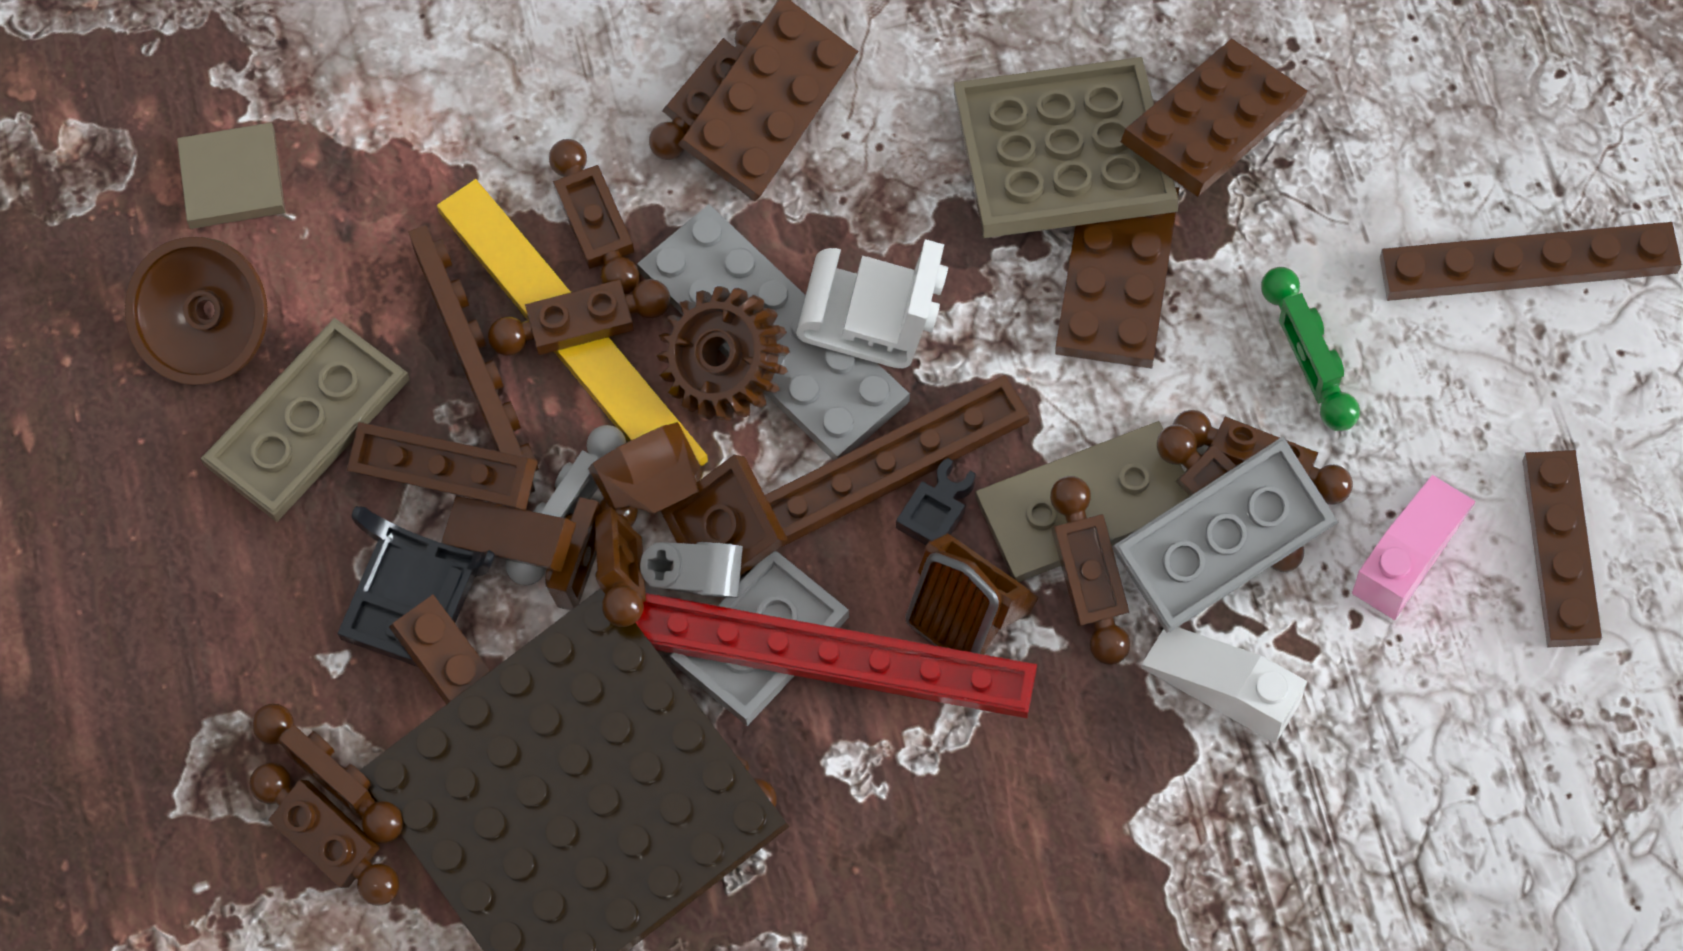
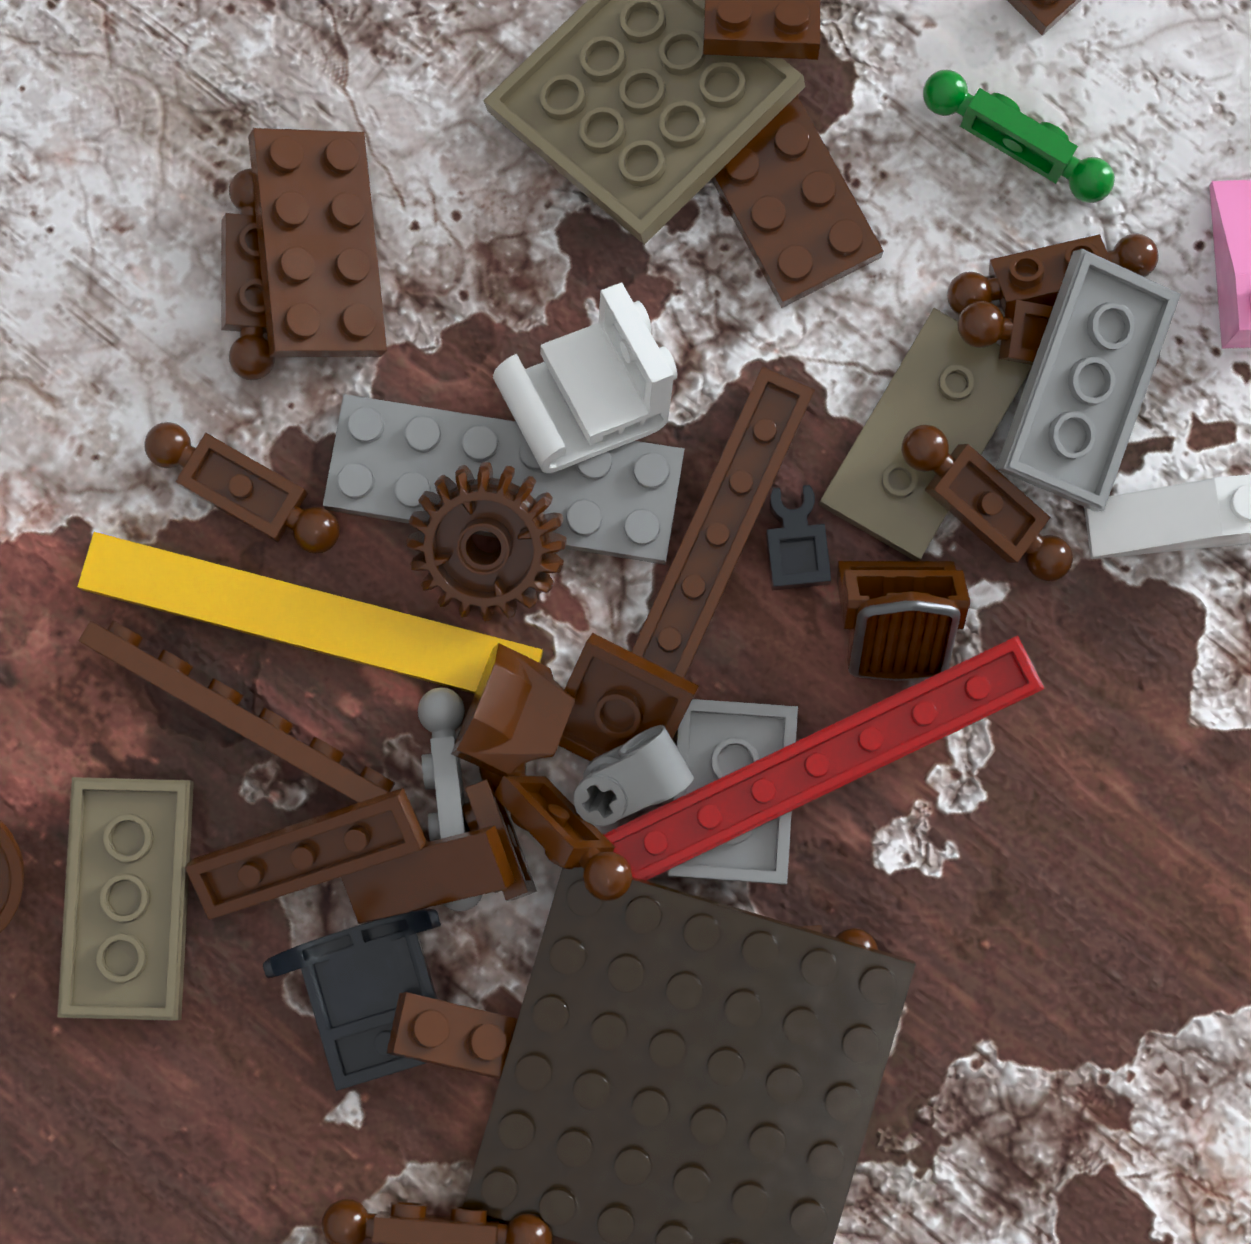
camera: 40 degrees left, 15 degrees up
reddish brown plate [488,279,670,356] -> none

